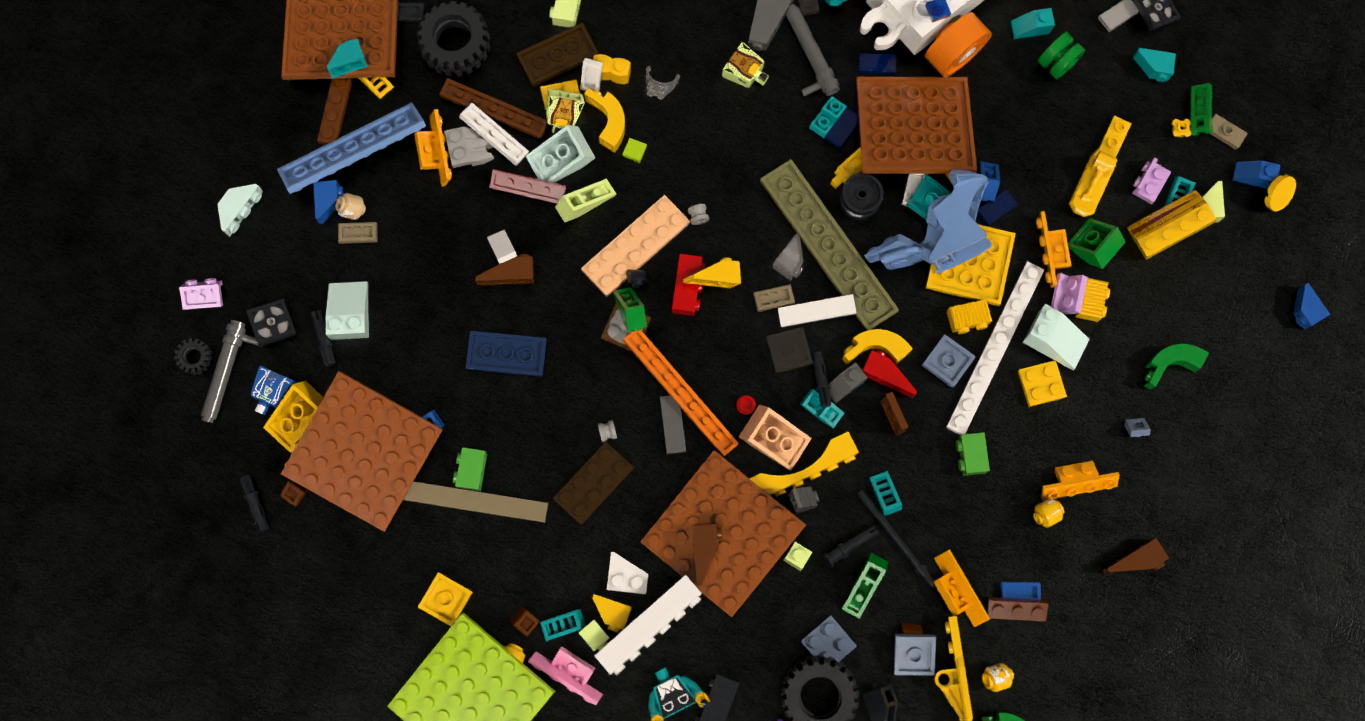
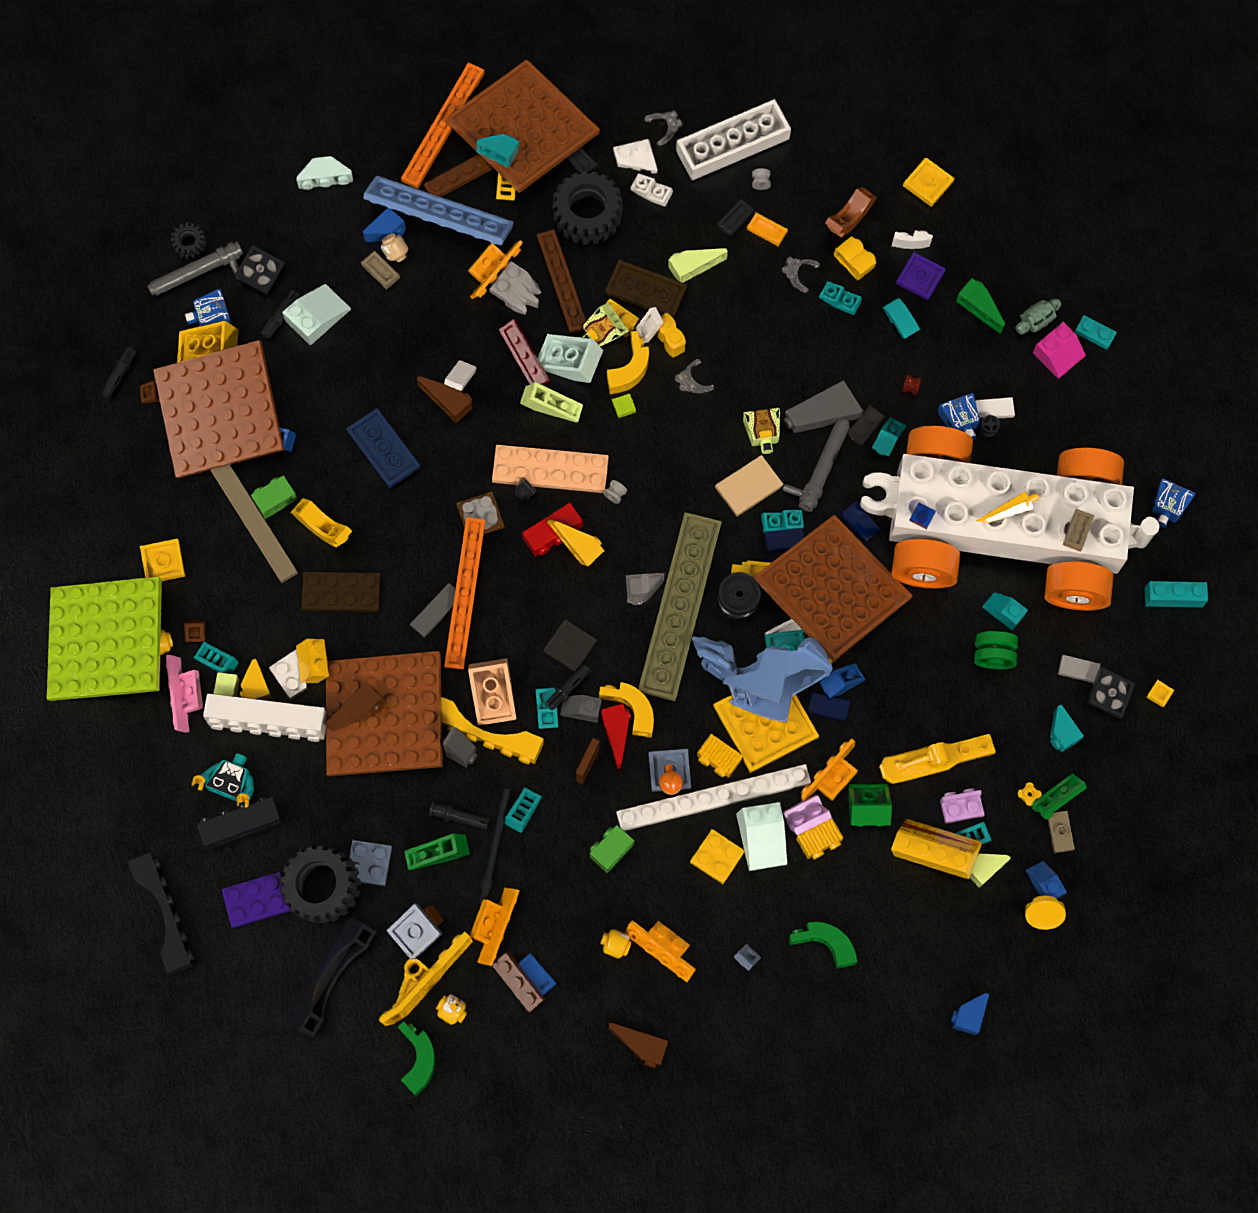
camera: 50 degrees right, 5 degrees down
bracket [179,278,223,310] -> none
white tile [459,103,529,166] -> none
light grey wheel [598,420,617,442] -> none
green slope [613,287,647,332] -> none
red plate [736,395,756,415] -> none
dark tan plate [753,284,795,312] -> none
white tile [778,294,857,327] -> none
yellowish green brick [783,542,812,570] -> none
none -> yellow arch [291,498,352,548]
none -> yellow brick [296,639,329,683]
none -> orange plate [401,63,484,189]
none -> orange piece [659,764,683,795]
none -> tan tile [715,455,783,516]

